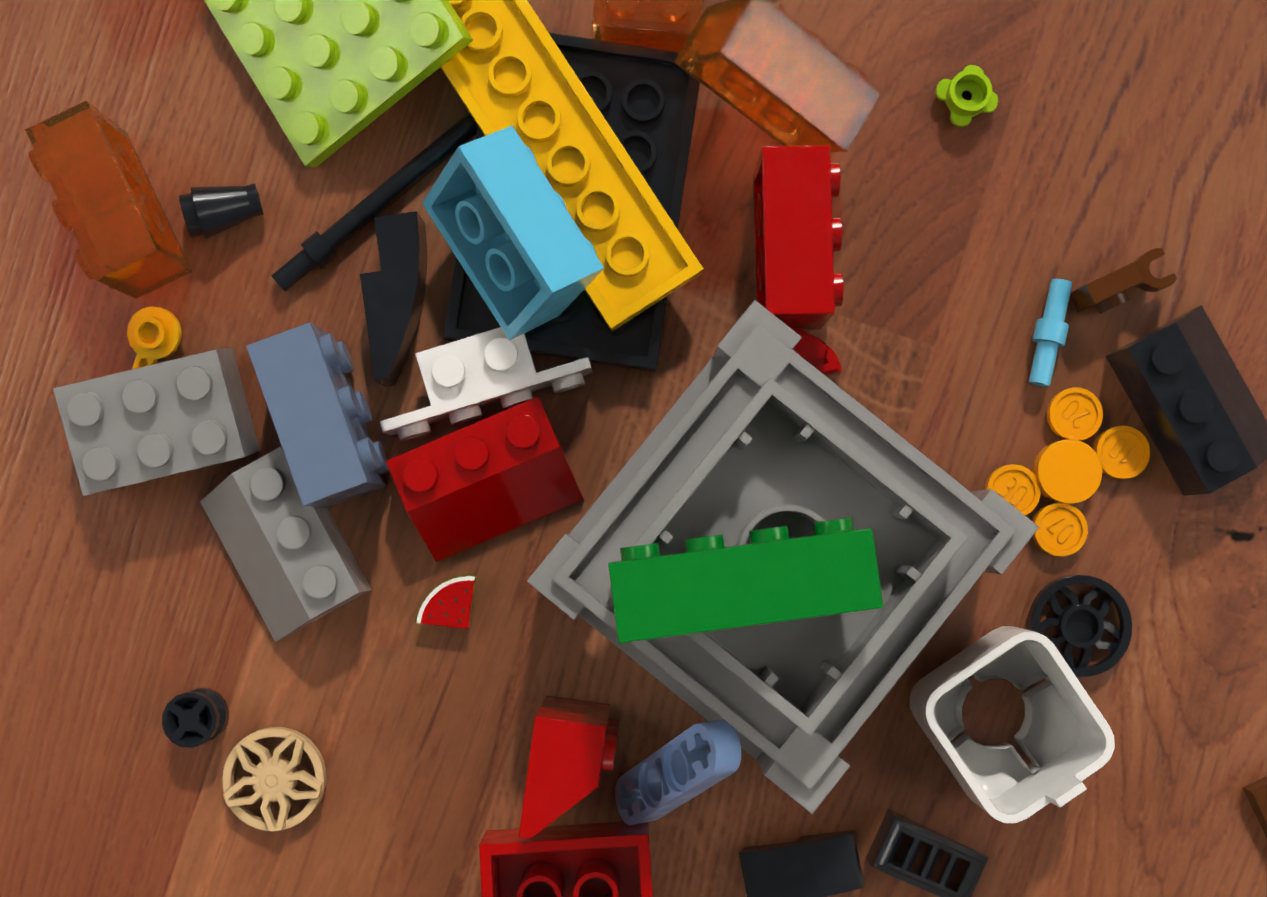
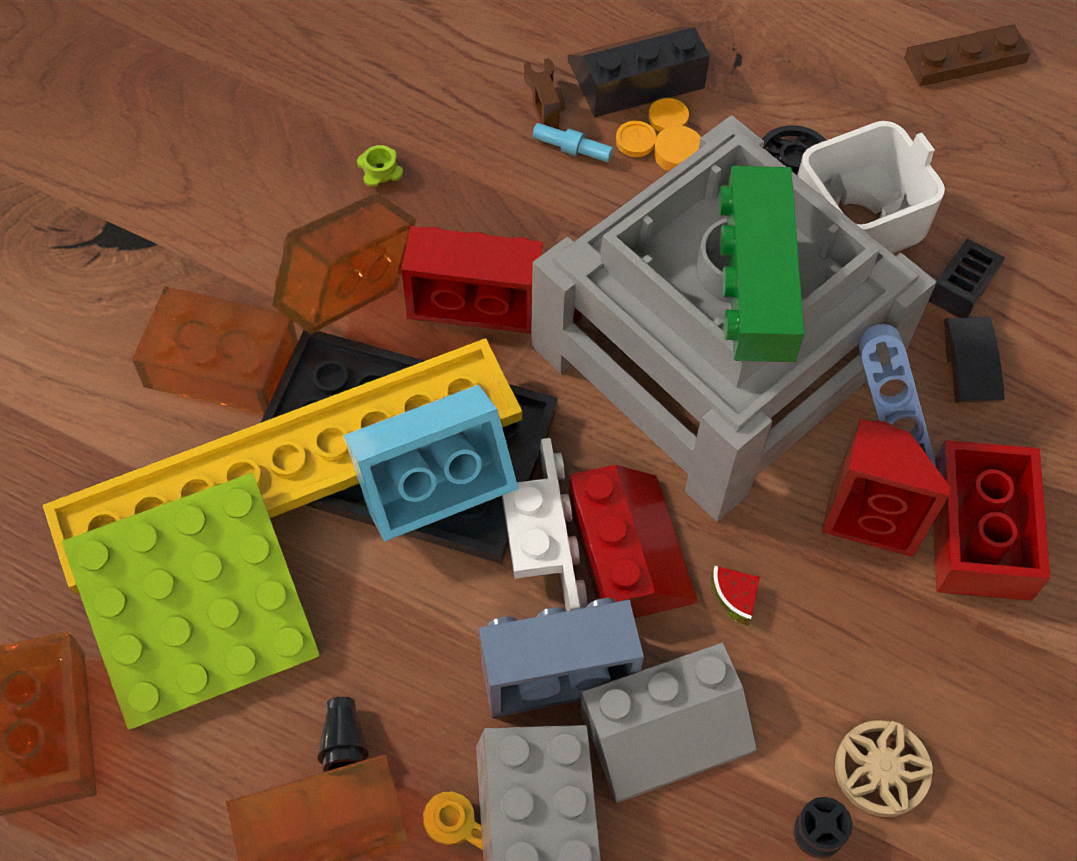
camera: 85 degrees left, 25 degrees down
black bar [271,113,478,292] -> none
black slope [360,211,428,387] -> none

